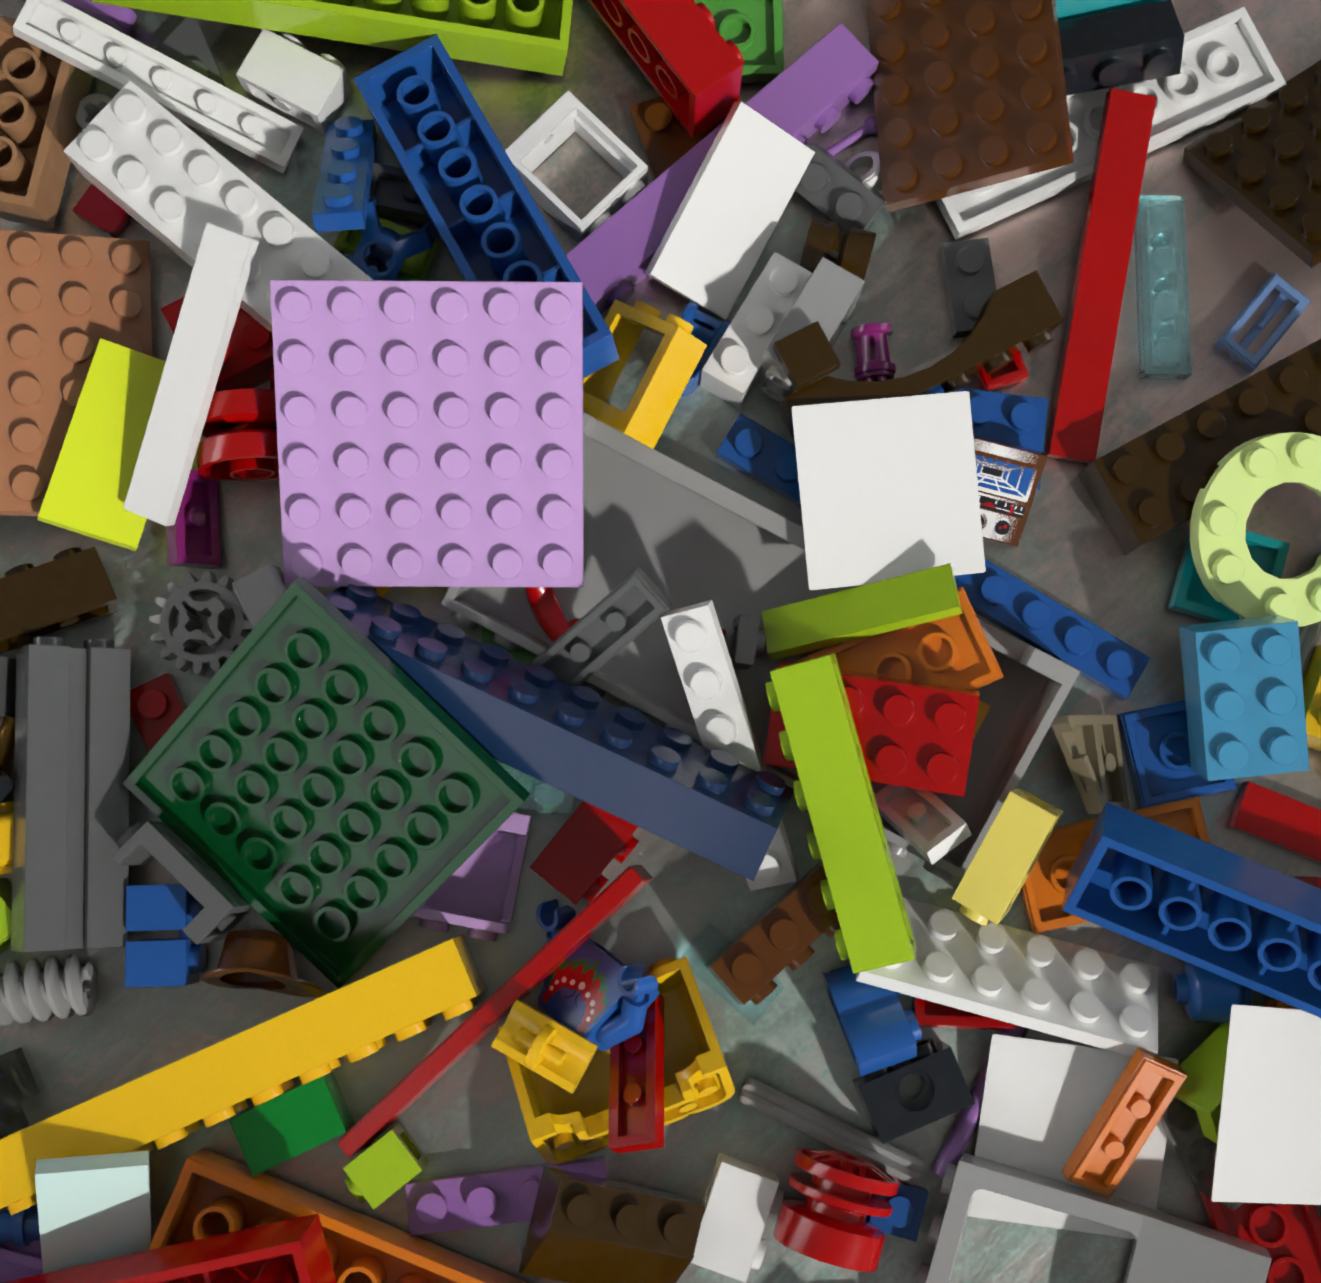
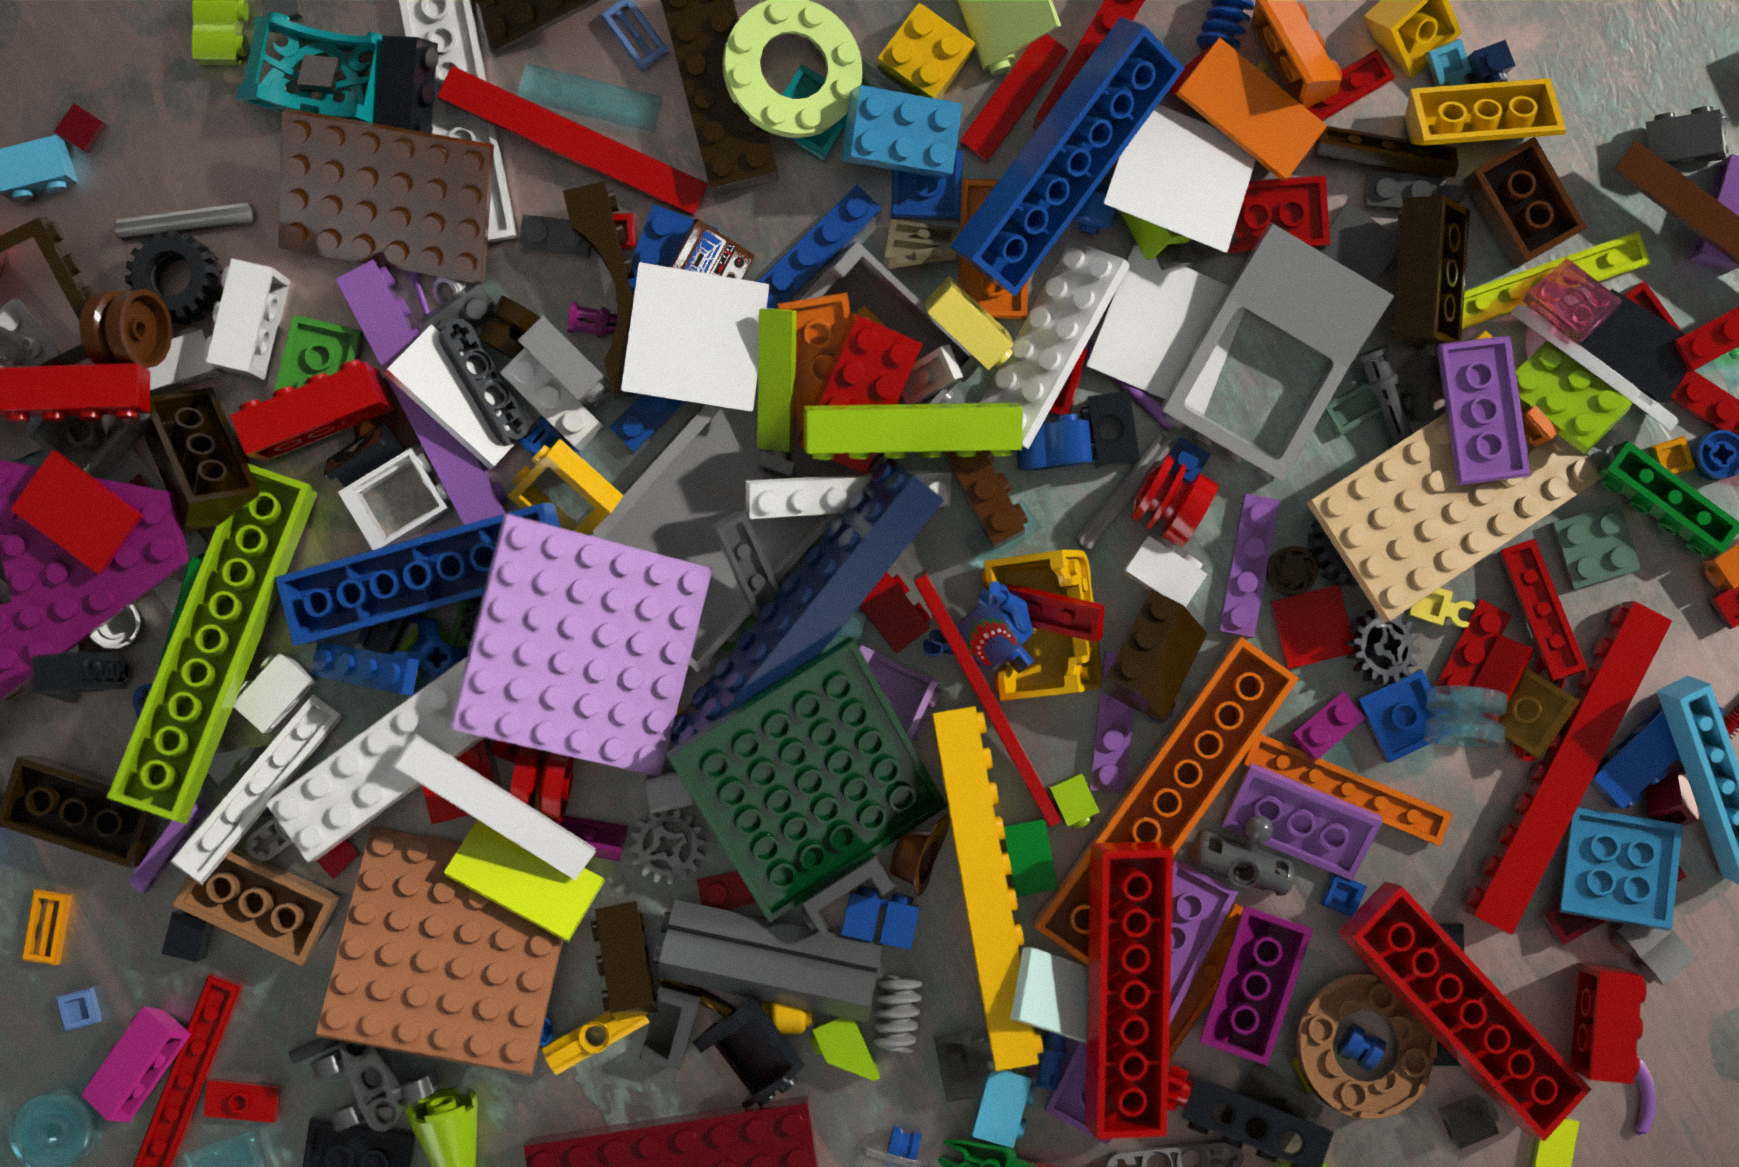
camera: 75 degrees left, 5 degrees up
yellow hips [491,1000,599,1093] -> none
red arm [524,587,580,642] -> none
dark brown tile [773,321,841,391] -> none
orange tile [1062,1048,1187,1199] -> none
none -> black panel [324,422,405,487]
none -> black beam [439,318,529,445]

